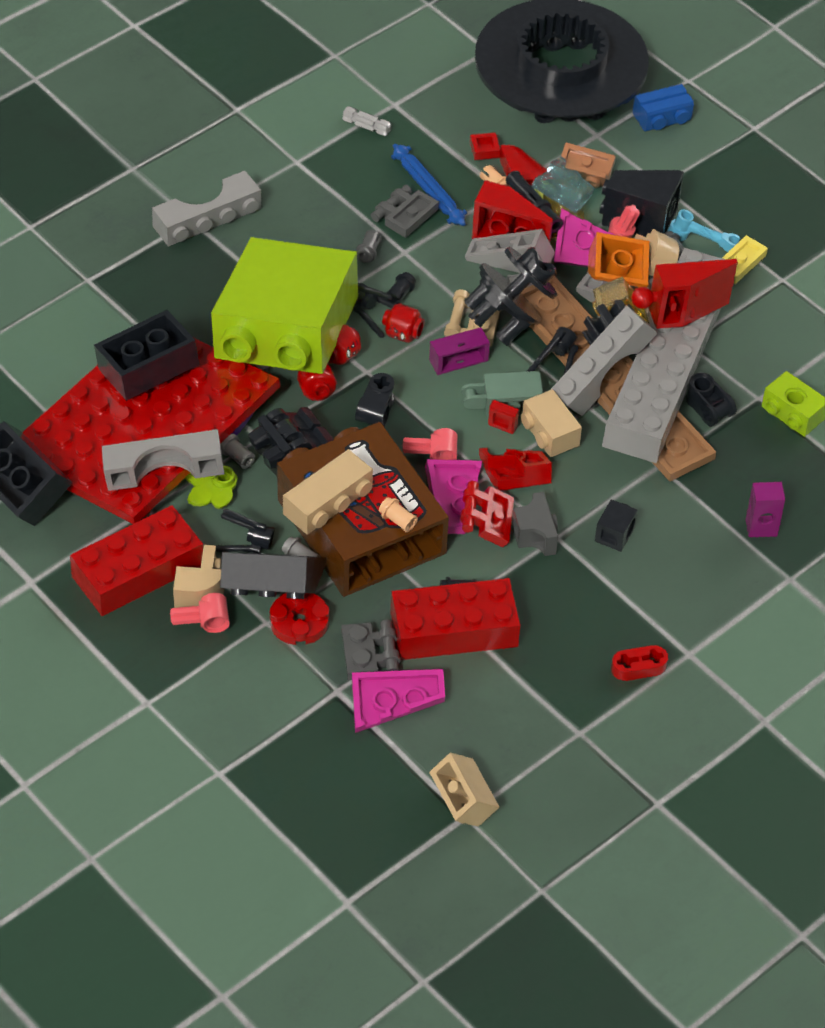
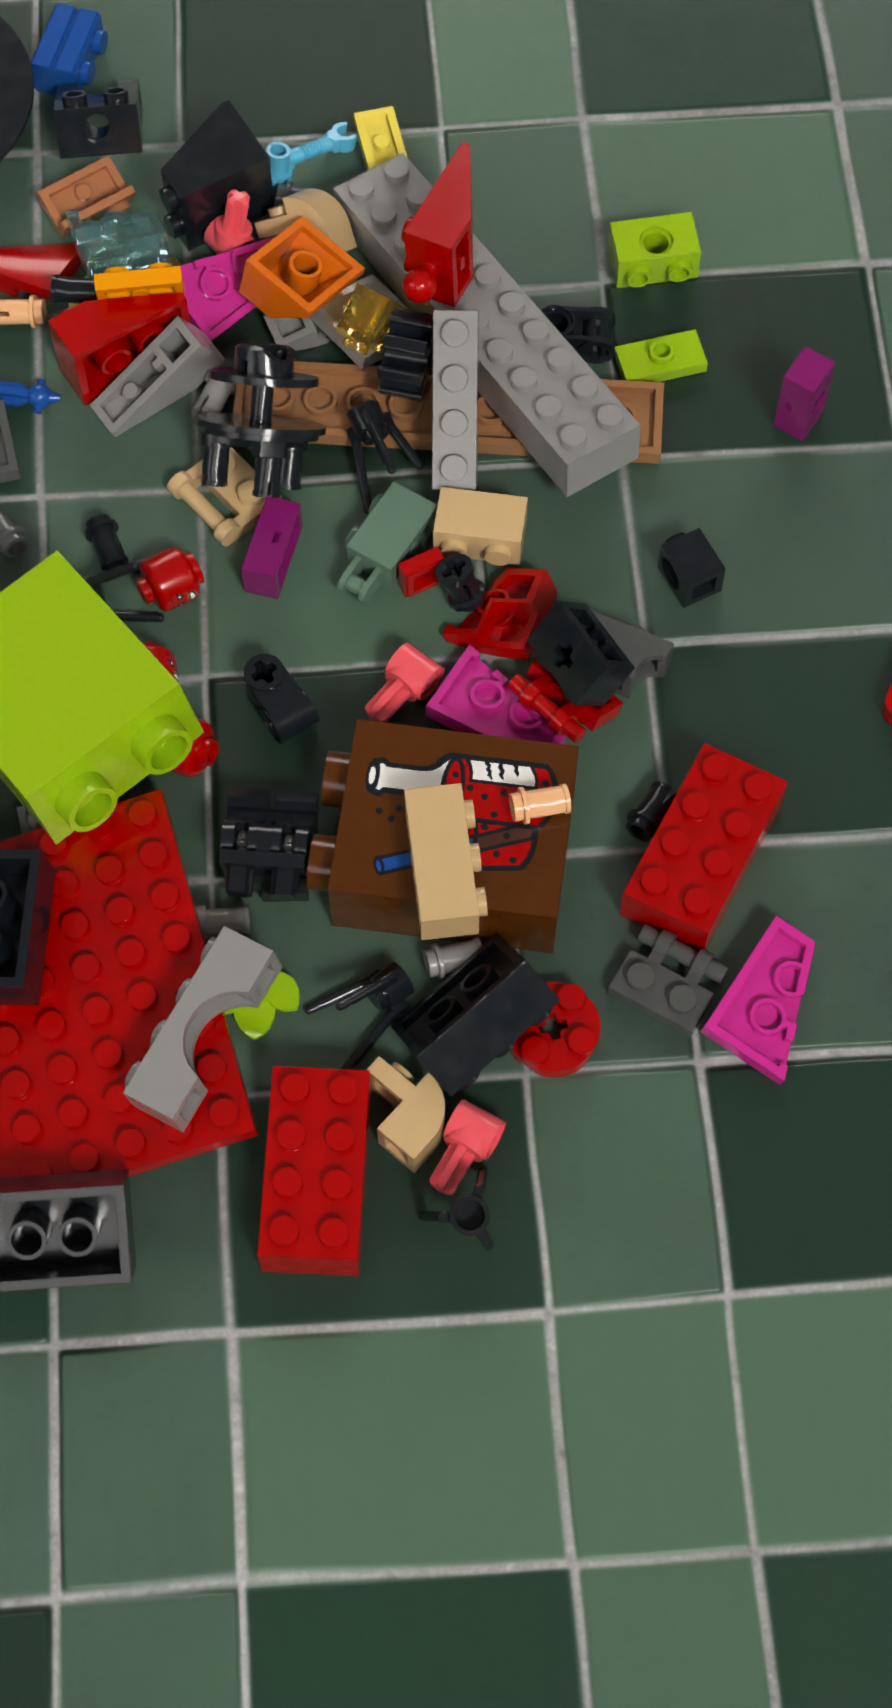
camera: 50 degrees left, 15 degrees up
none -> black brick [53,79,143,159]
none -> light orange plate [93,262,185,300]
none -> black plant [418,1166,493,1250]
none -> black bush [435,553,487,612]
none -> black brick [527,601,635,706]
none -> lime plate [614,329,708,382]

